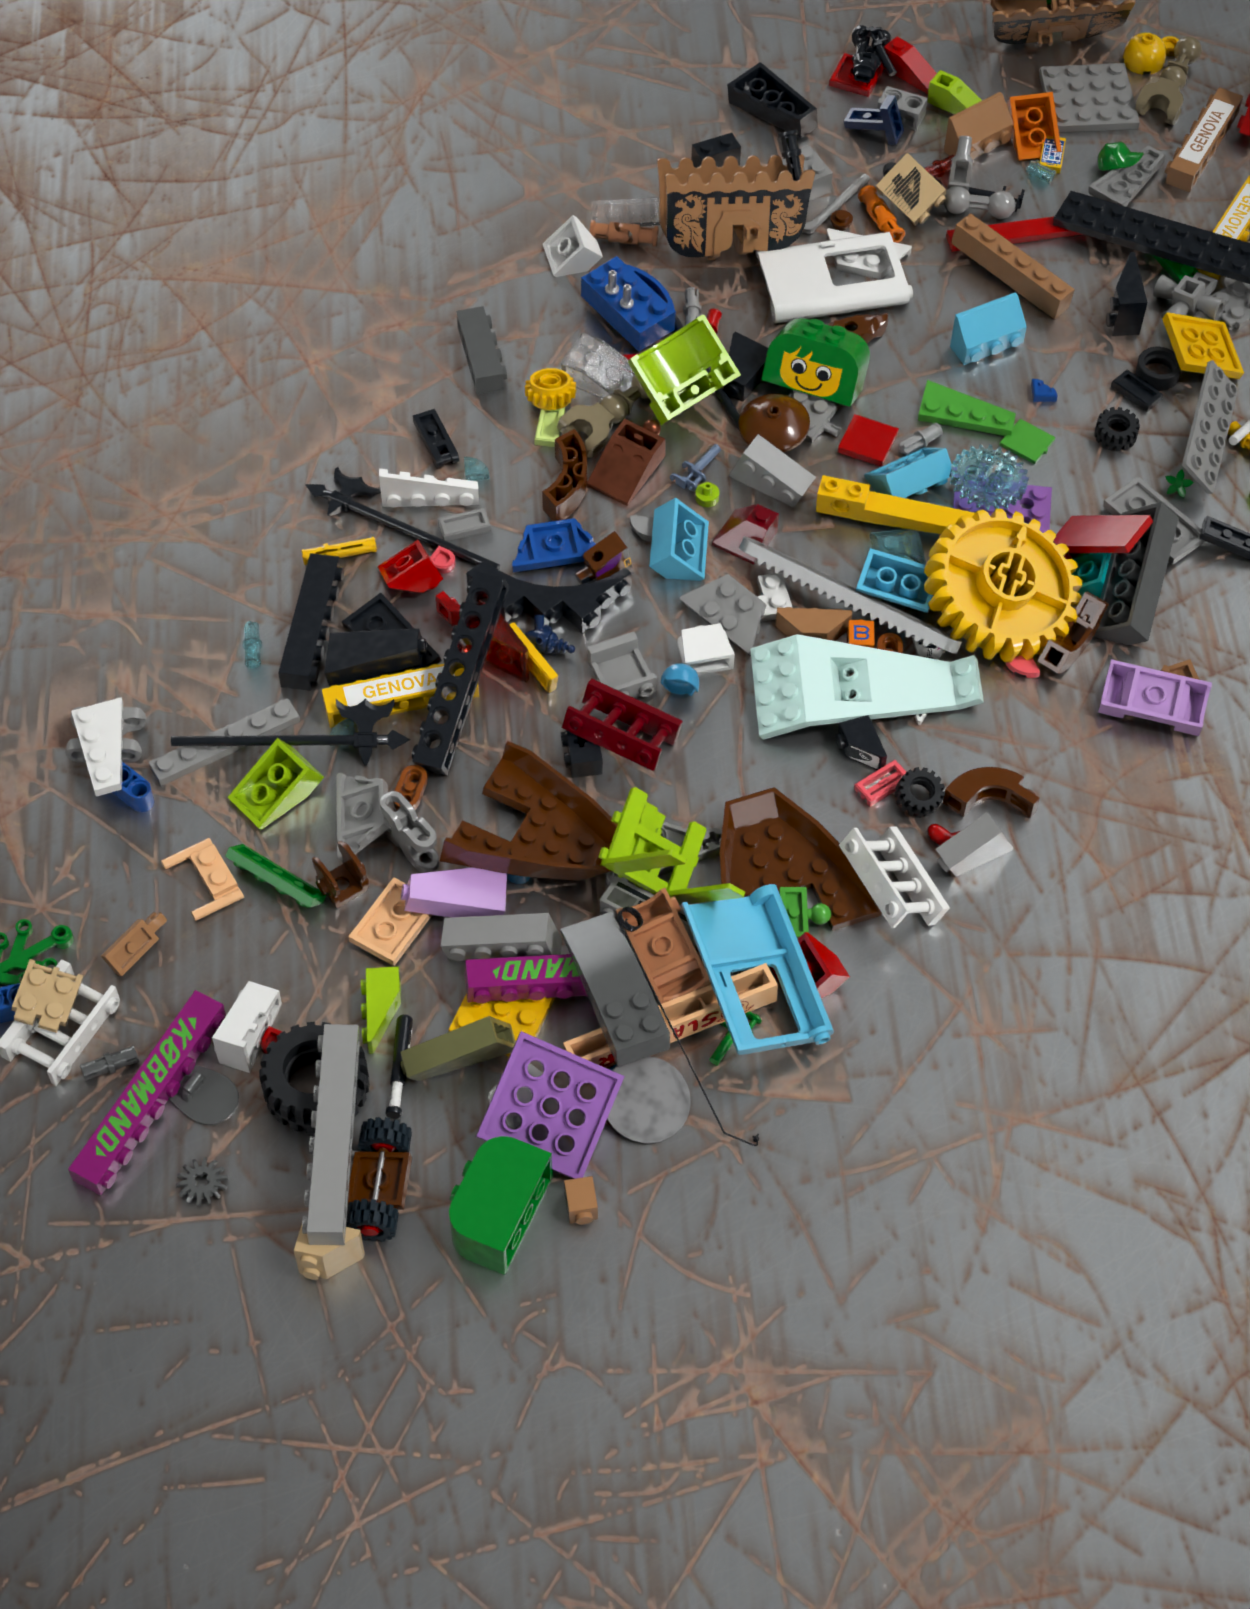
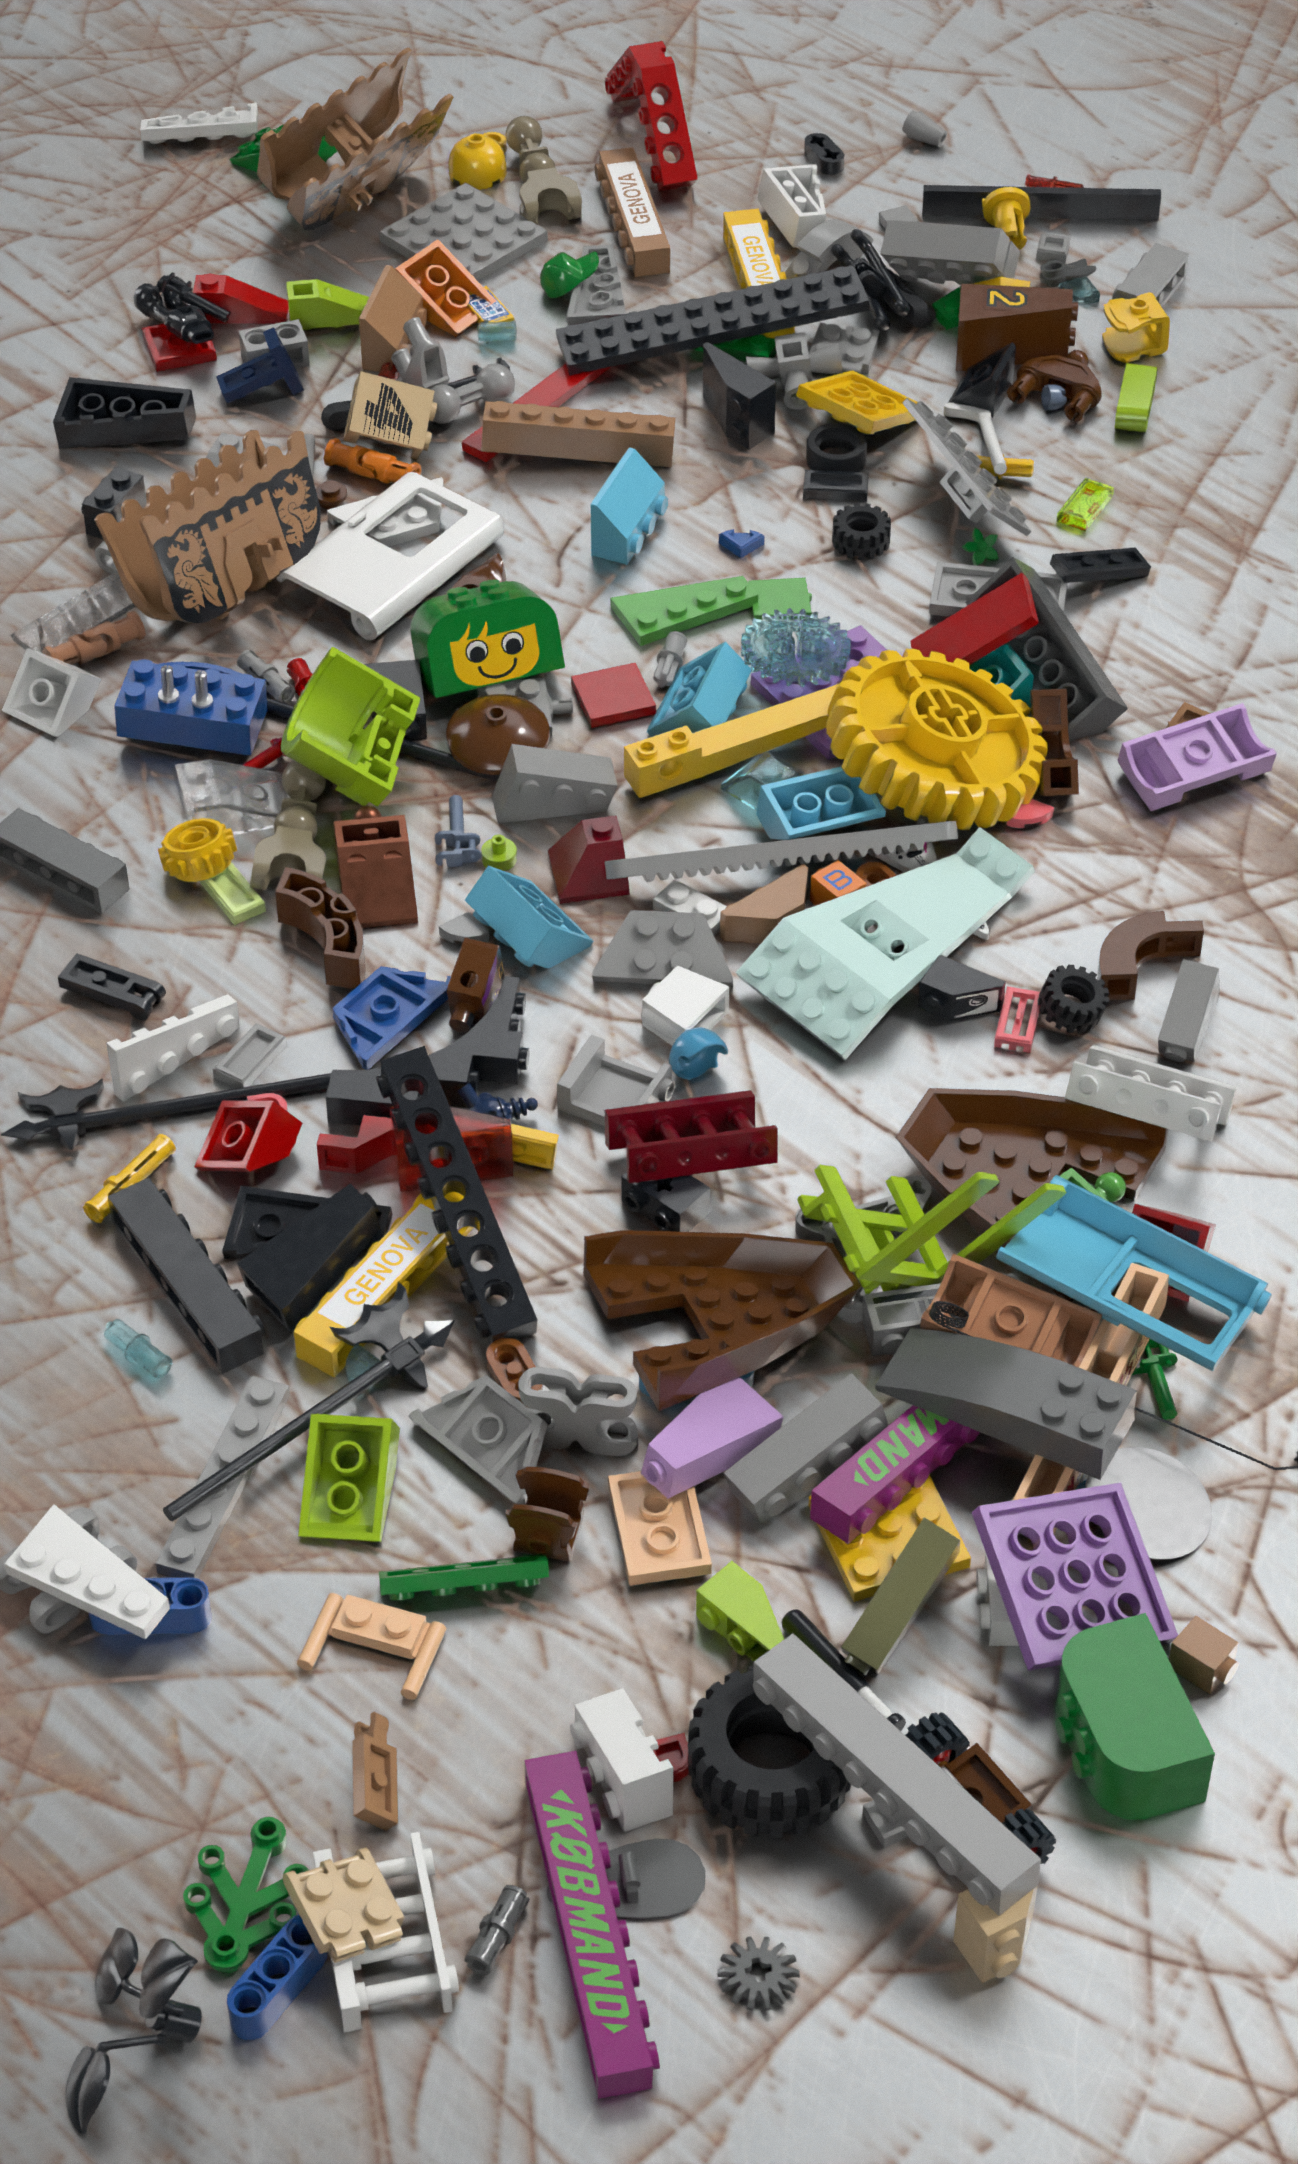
camera: 40 degrees left, 10 degrees down
clear light blue tile [464,457,490,481] -> none
black pin [778,130,802,181] -> none
red arm [927,824,960,846] -> none

